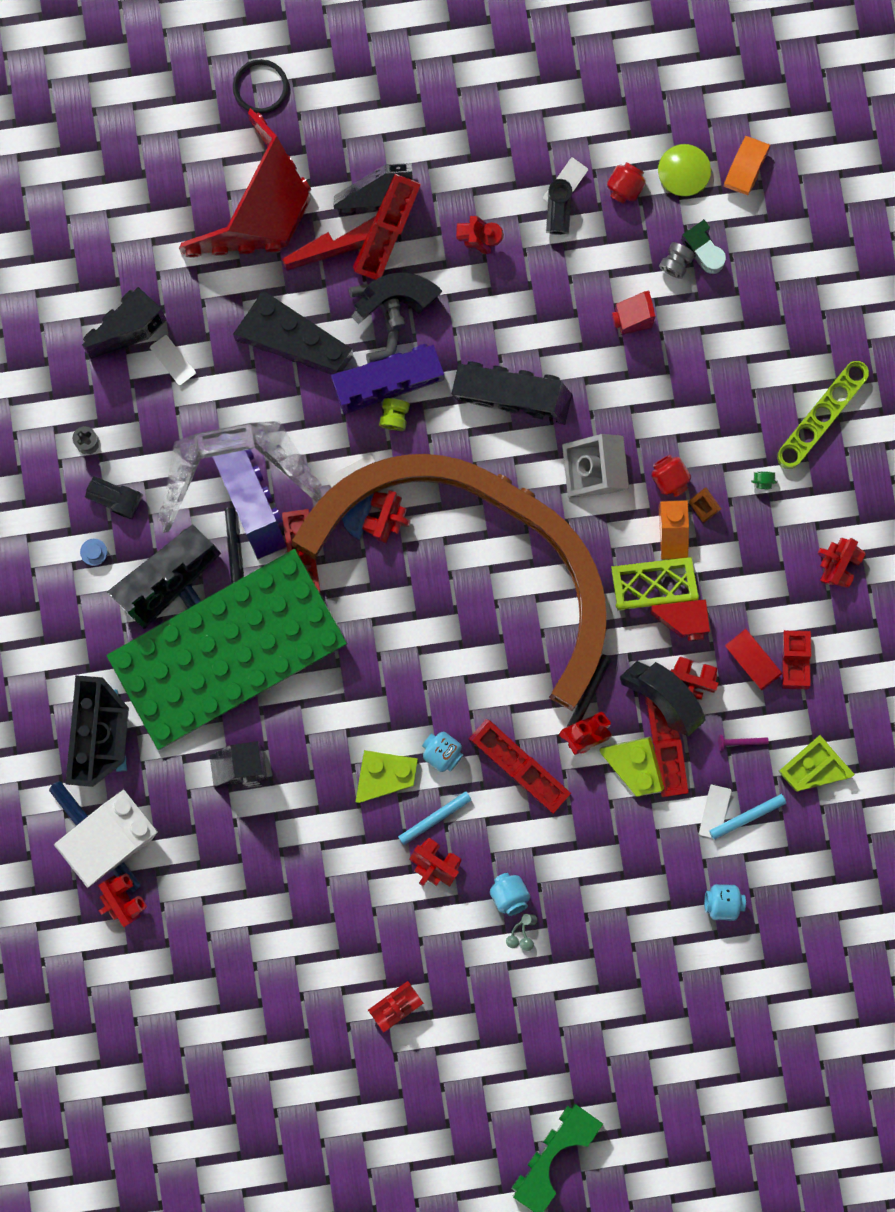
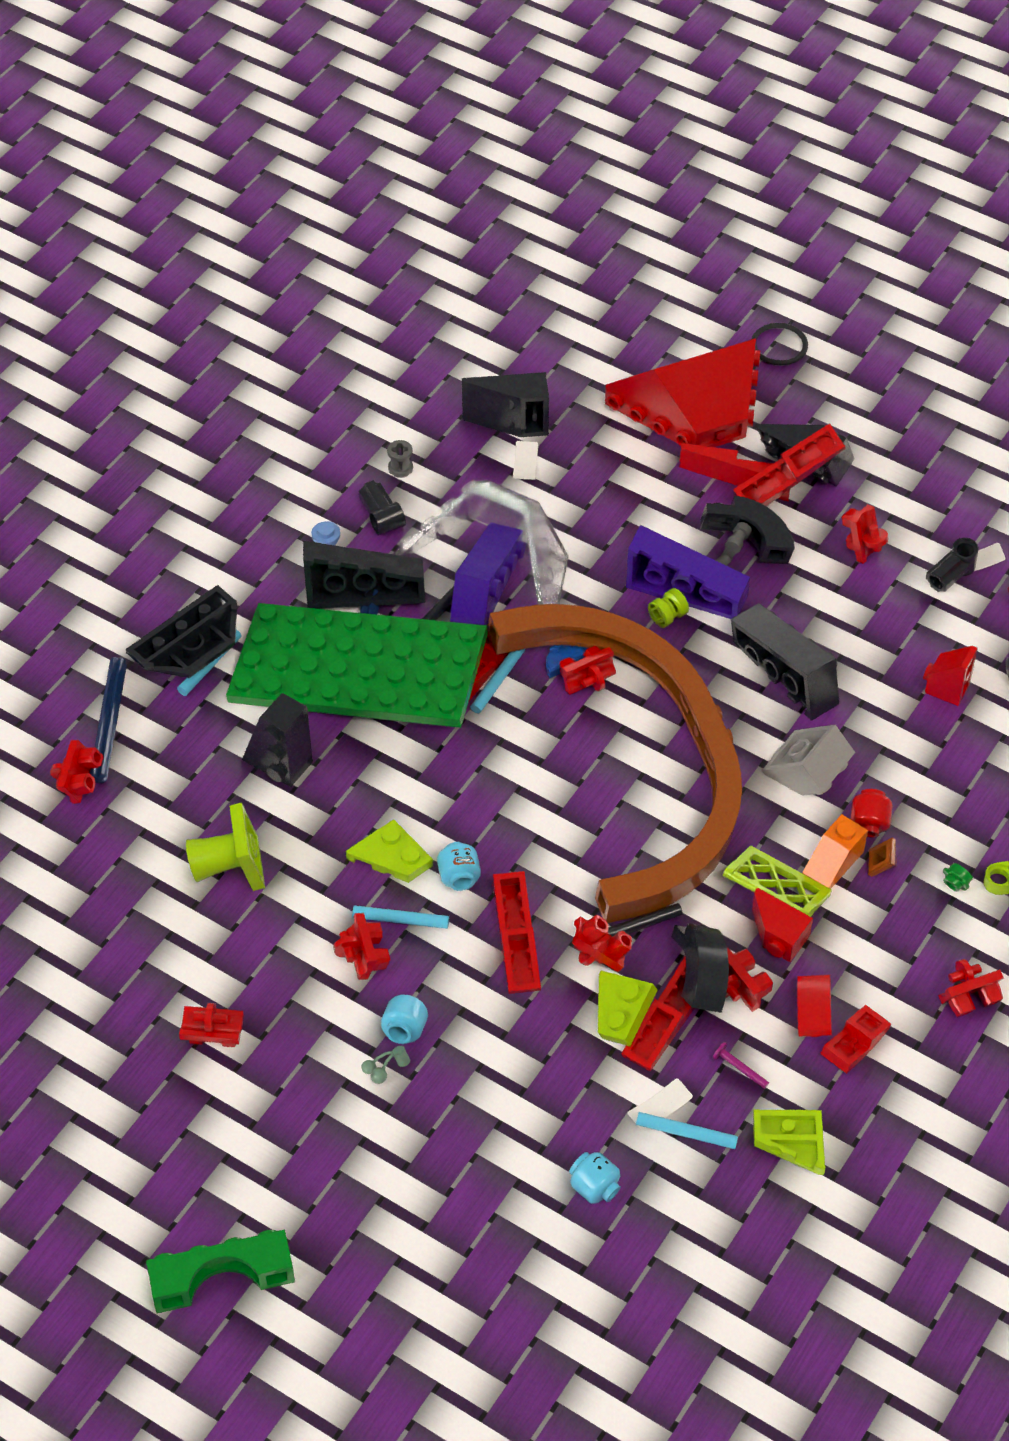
camera: 40 degrees right, 30 degrees down
white slope [54,789,157,888] -> none
black wedge [233,290,353,375] -> none
none -> lime plant [186,803,265,891]
none -> medium azure bar [470,649,525,714]

